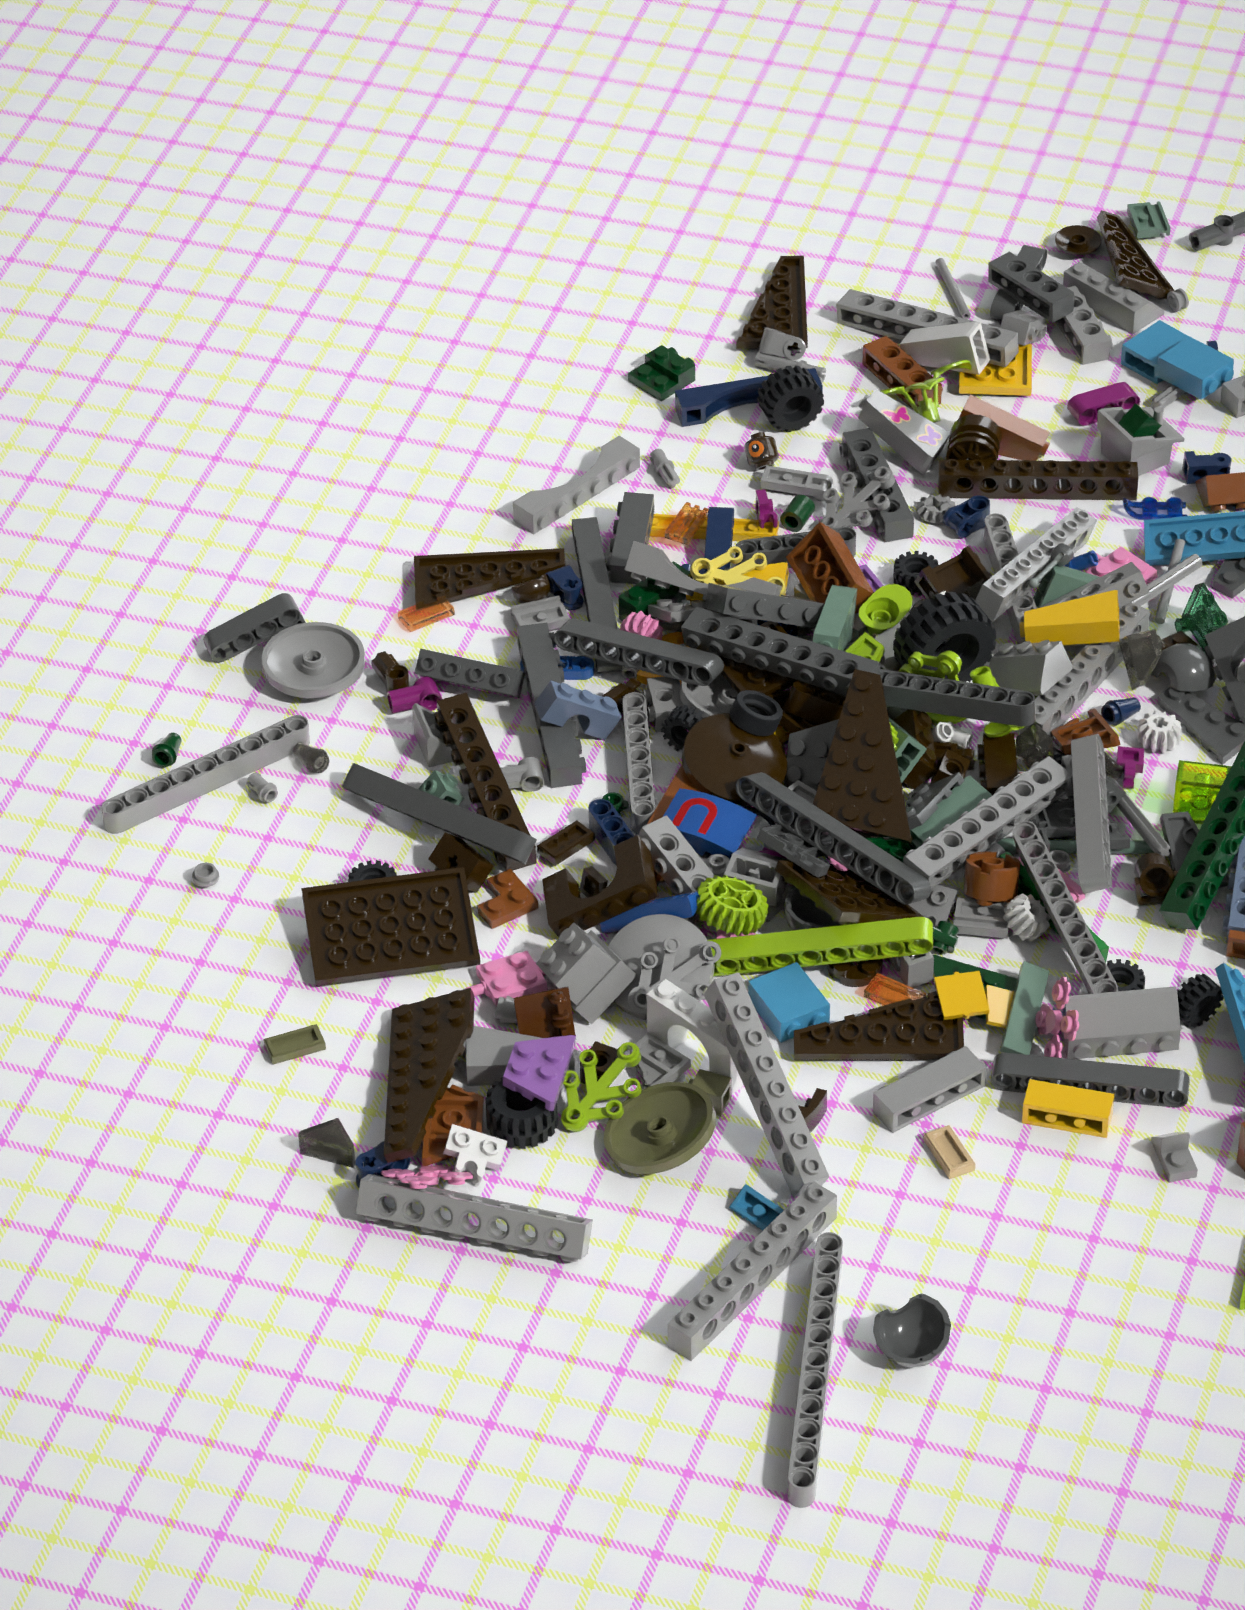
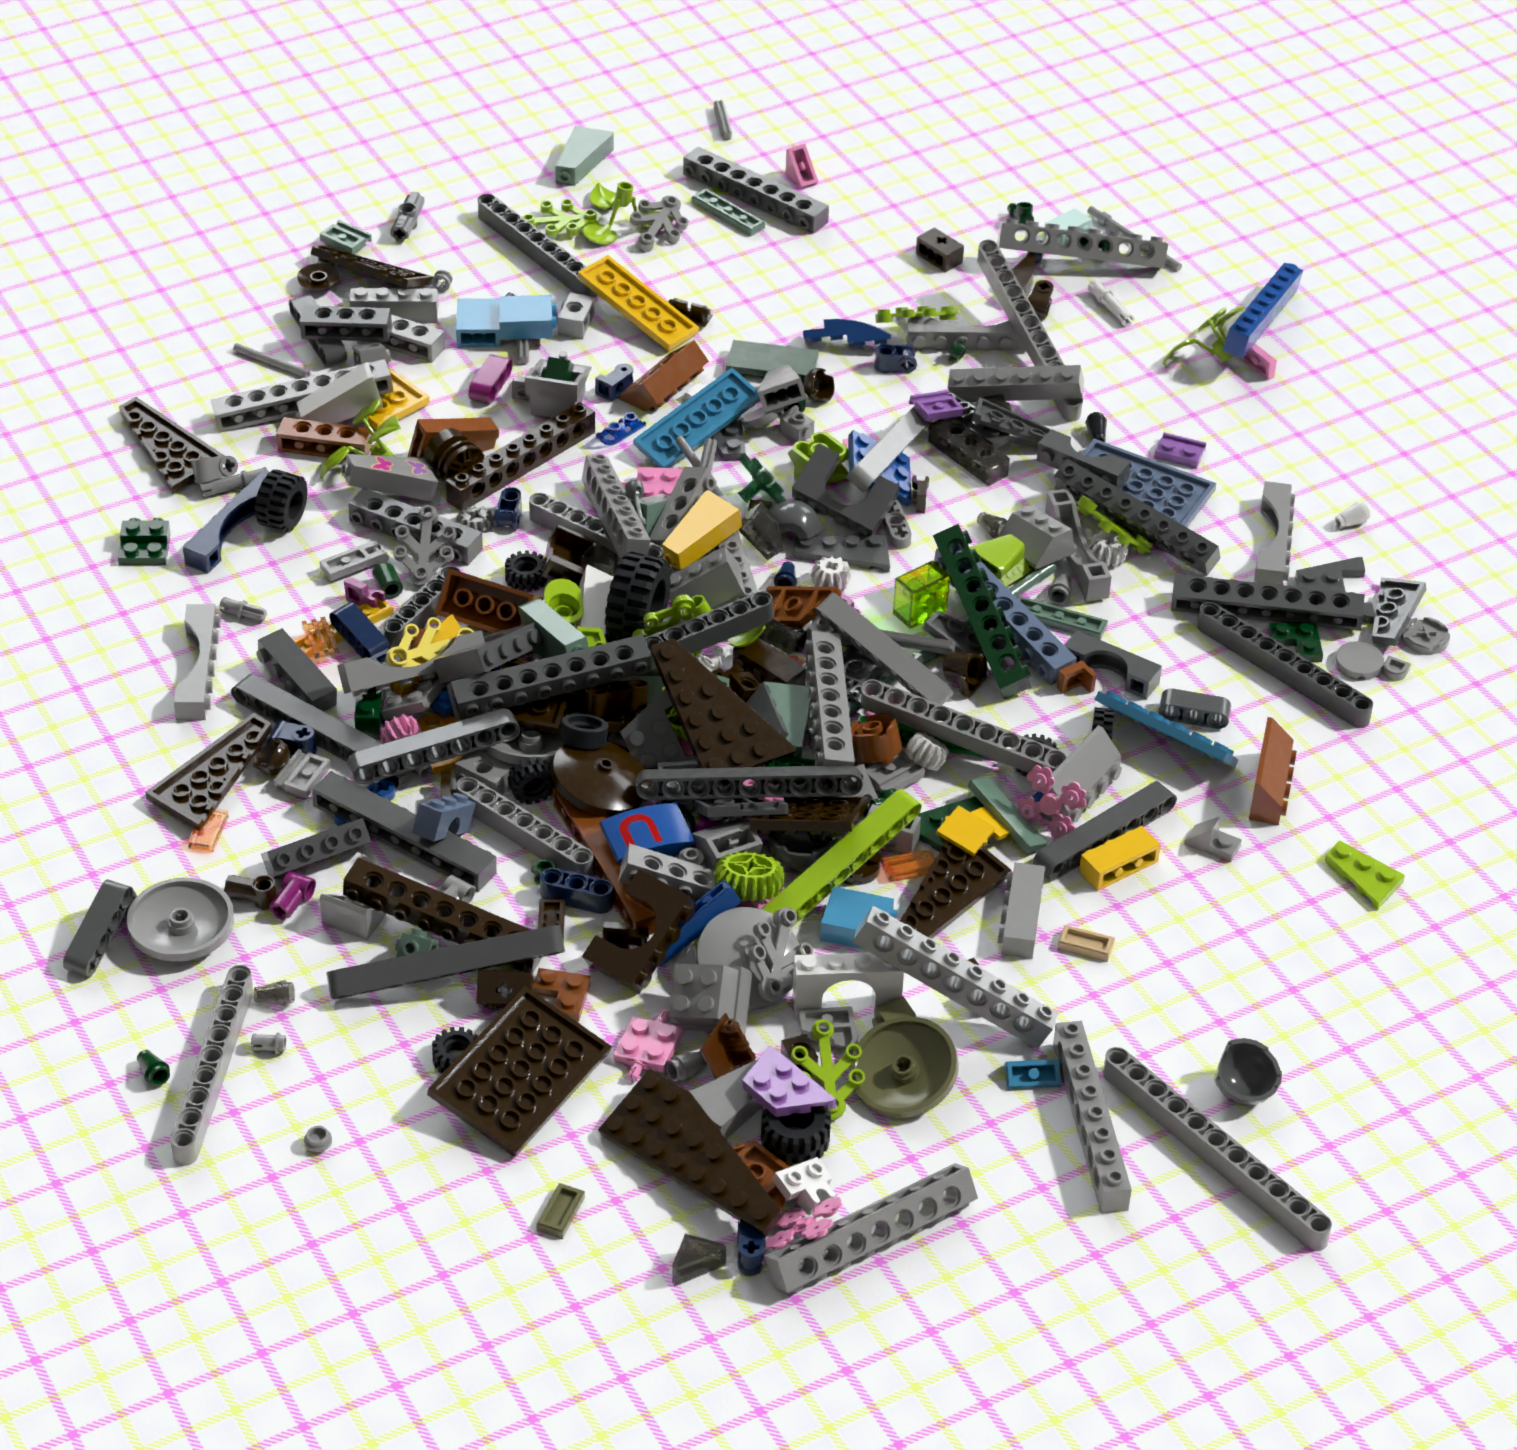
camera: 50 degrees left, 0 degrees up
dark brown head [744,432,779,470] -> none

